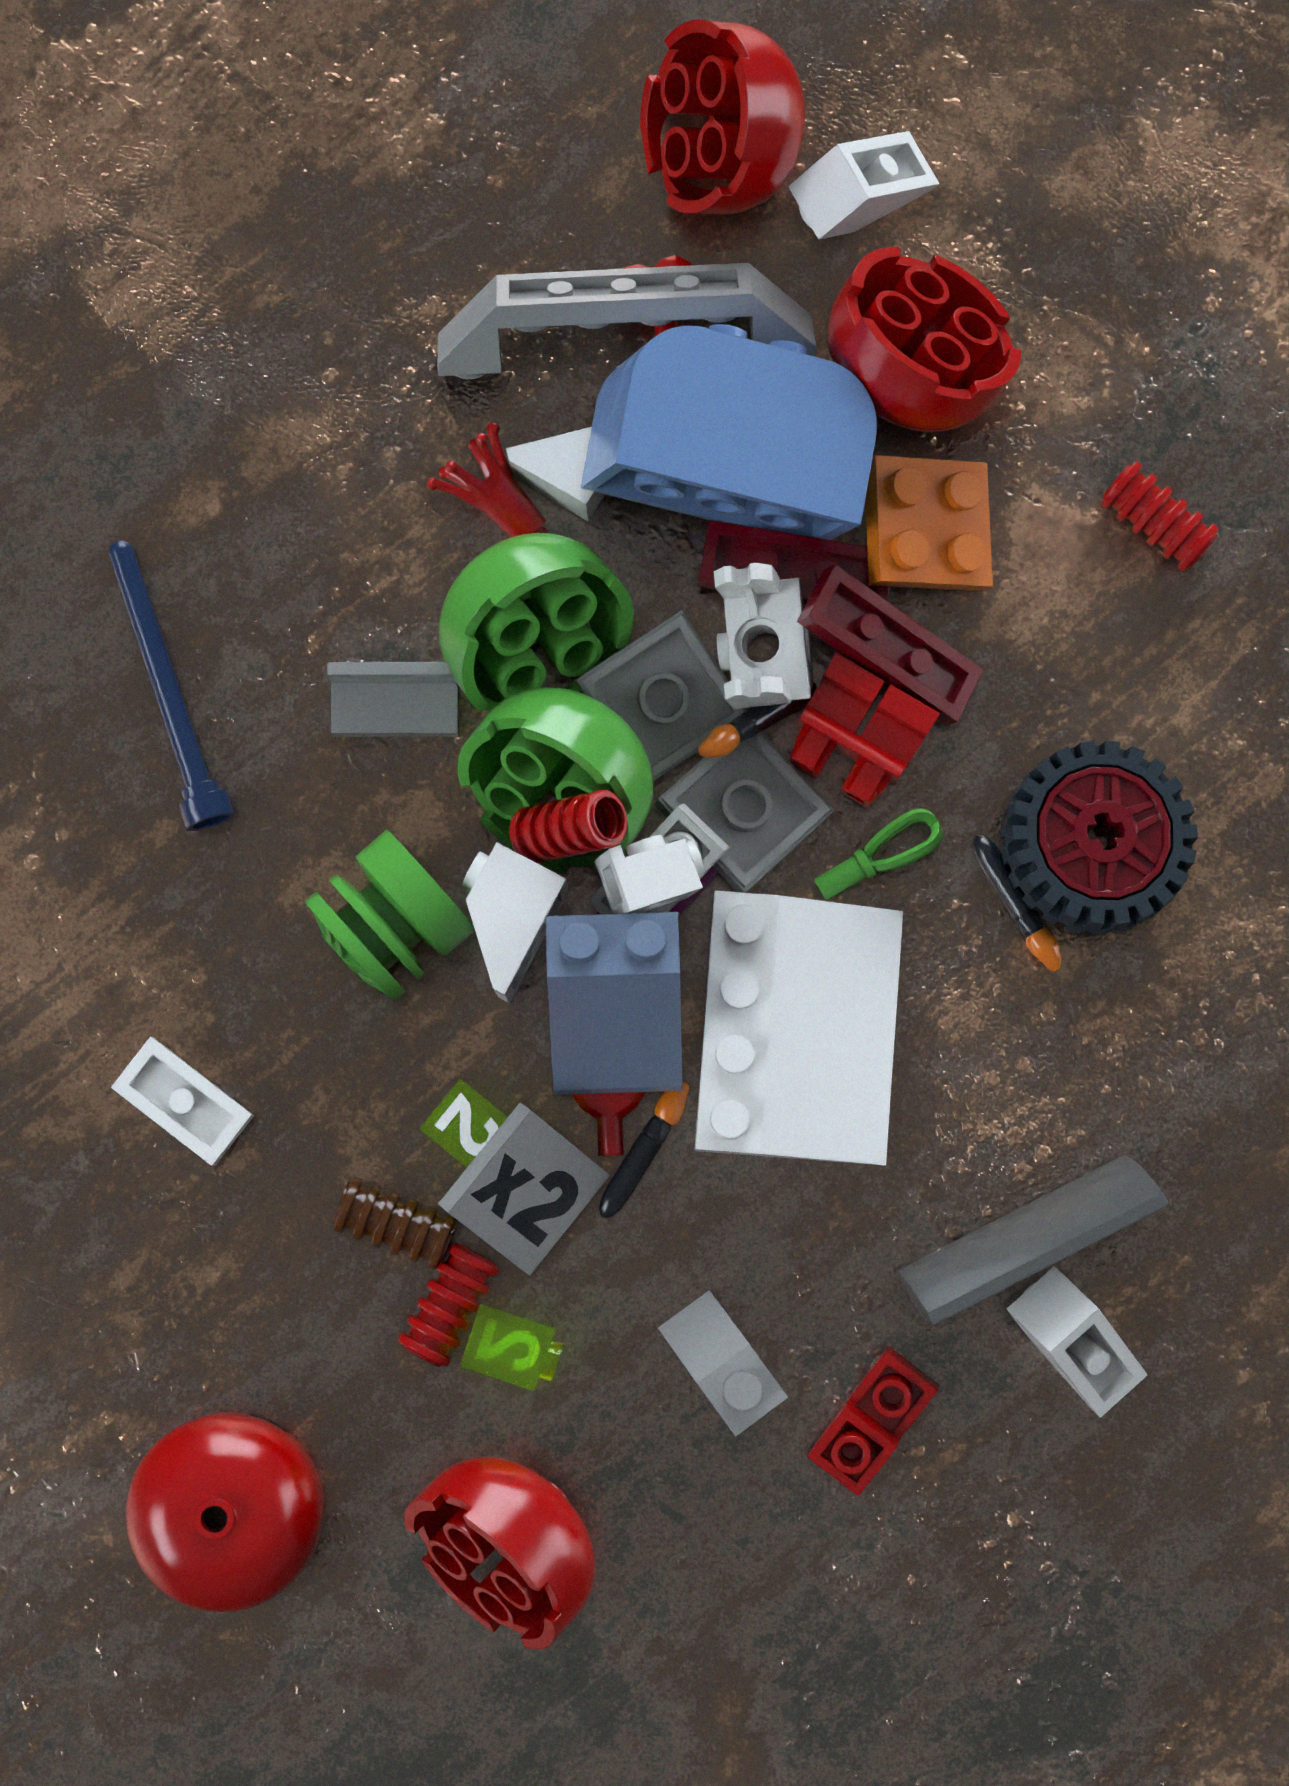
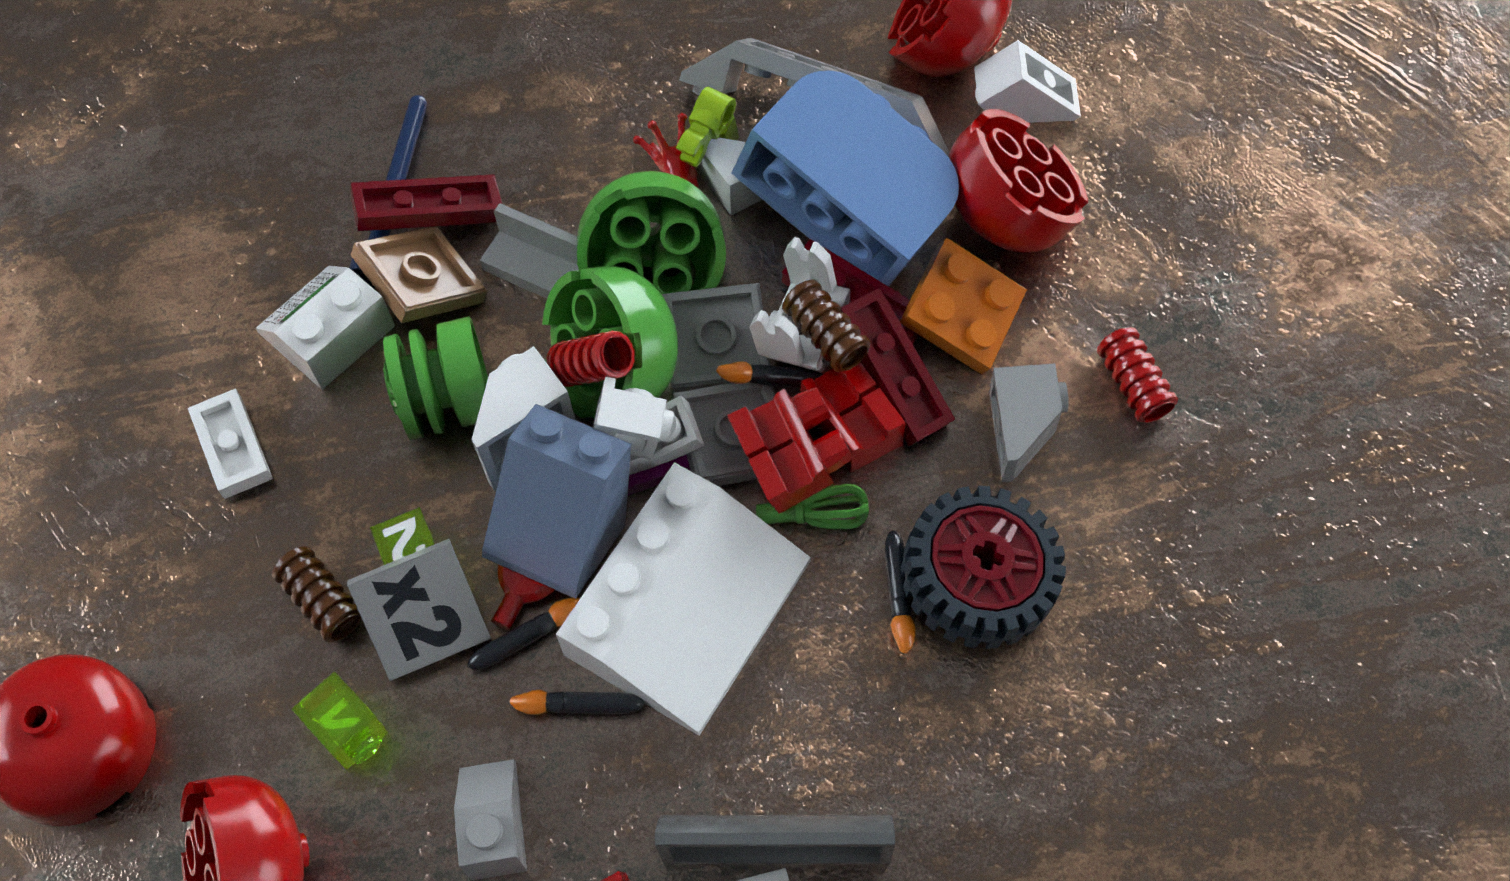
camera: 30 degrees right, 20 degrees down
red piece [397,1242,499,1367] -> none
none -> white slope [256,266,395,390]
none -> dark red plate [350,174,502,232]
none -> medium nougat tile [351,226,488,323]
none -> black piece [510,690,645,715]
none -> lime bar [676,86,739,167]
none -> red hips [727,387,853,514]
none -> reddish brown piece [782,279,871,372]
none -> light grey slope [989,363,1069,482]

